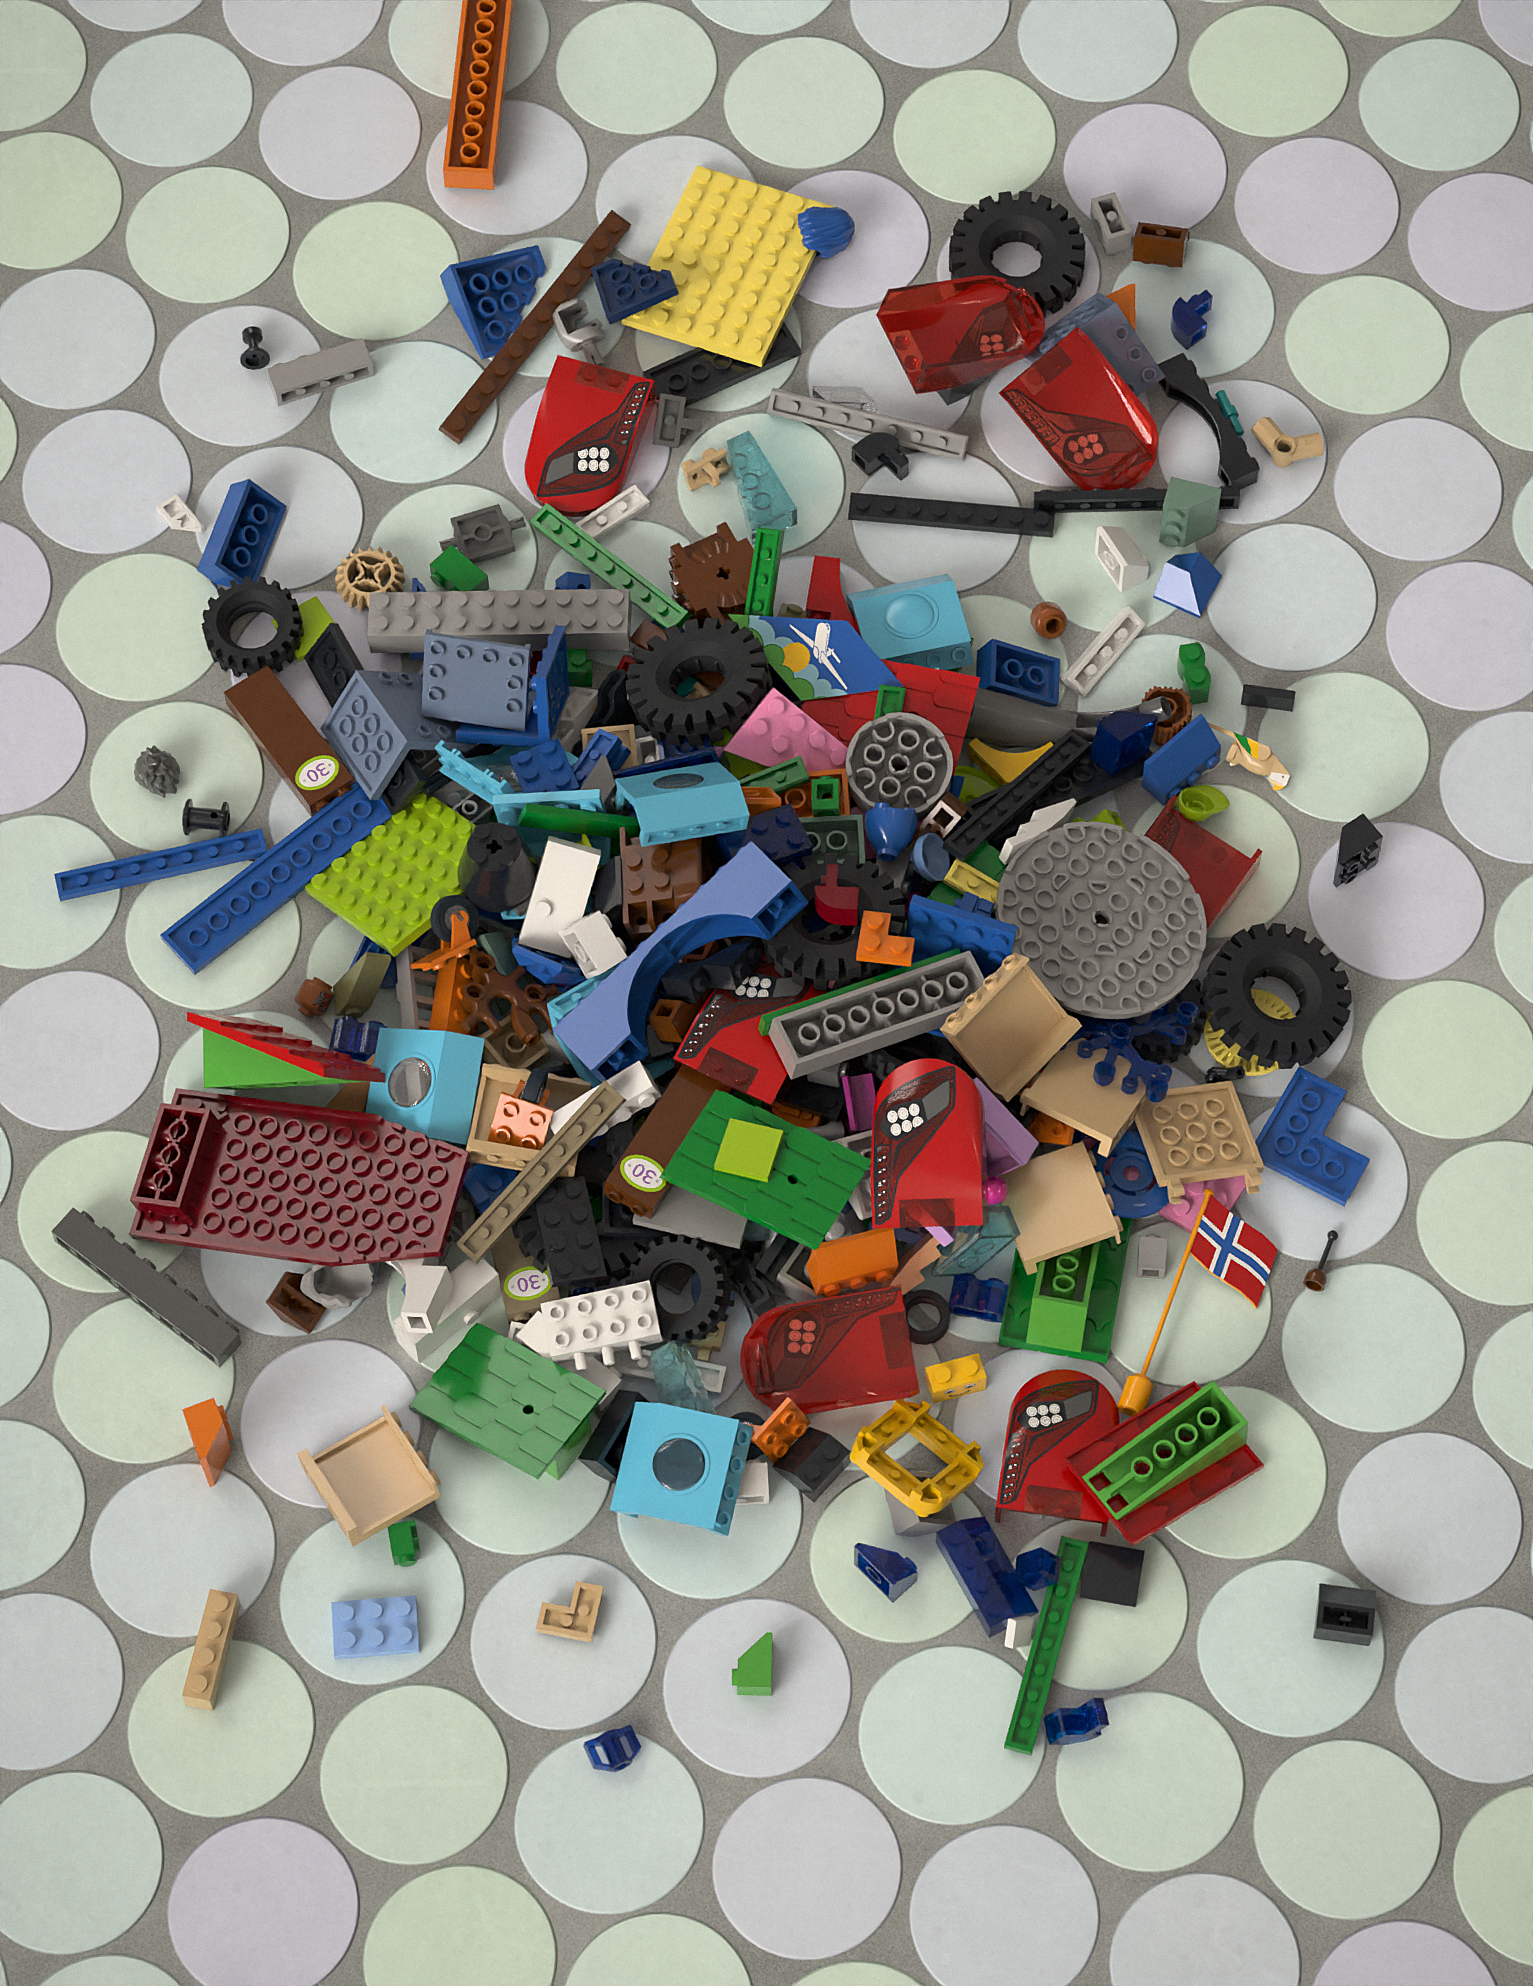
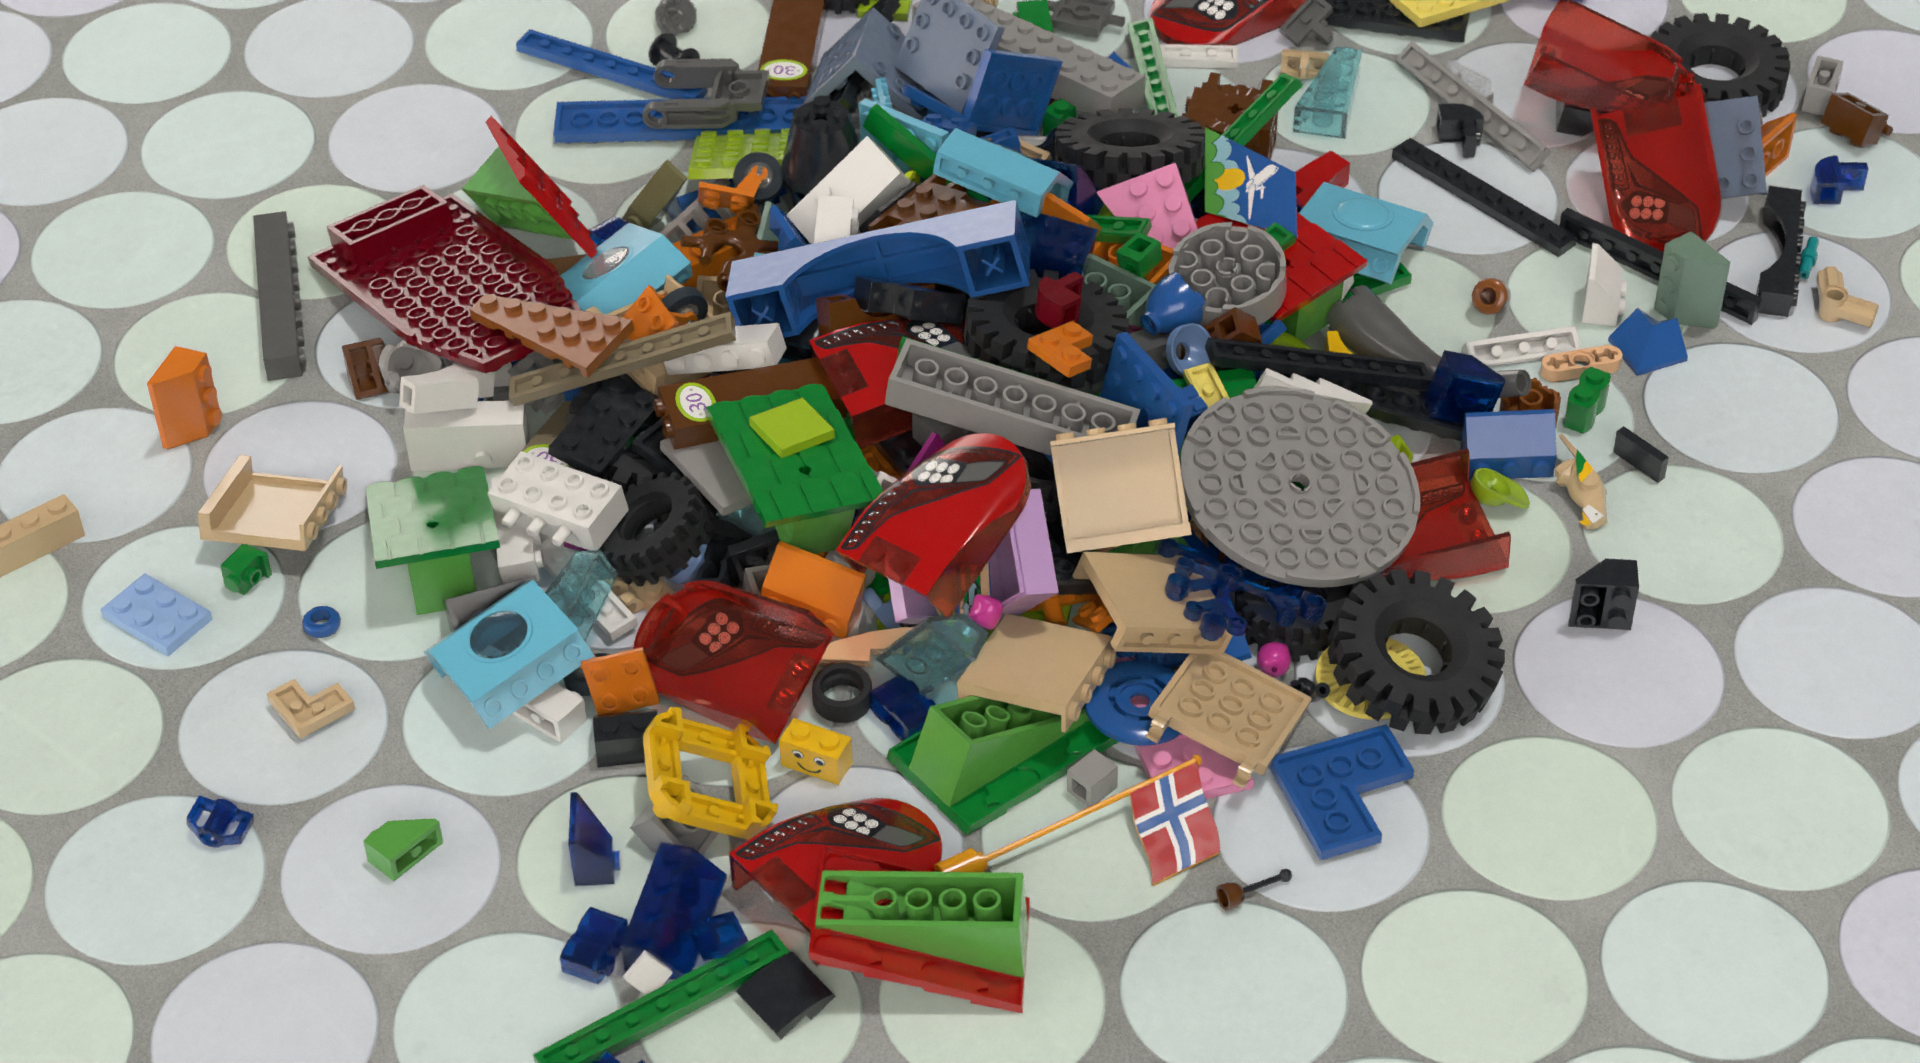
camera: 40 degrees right, 20 degrees down
dark orange head [294,977,334,1018] -> none
blue slope [976,638,1060,707] -> none
none -> blue piece [302,606,341,638]
none -> wing [469,294,634,378]
none -> clear blue brick [559,907,631,984]
none -> dark grey plate [642,58,770,129]
none -> dark pink piece [1257,642,1291,677]
none -> light nougat beam [1540,345,1622,382]

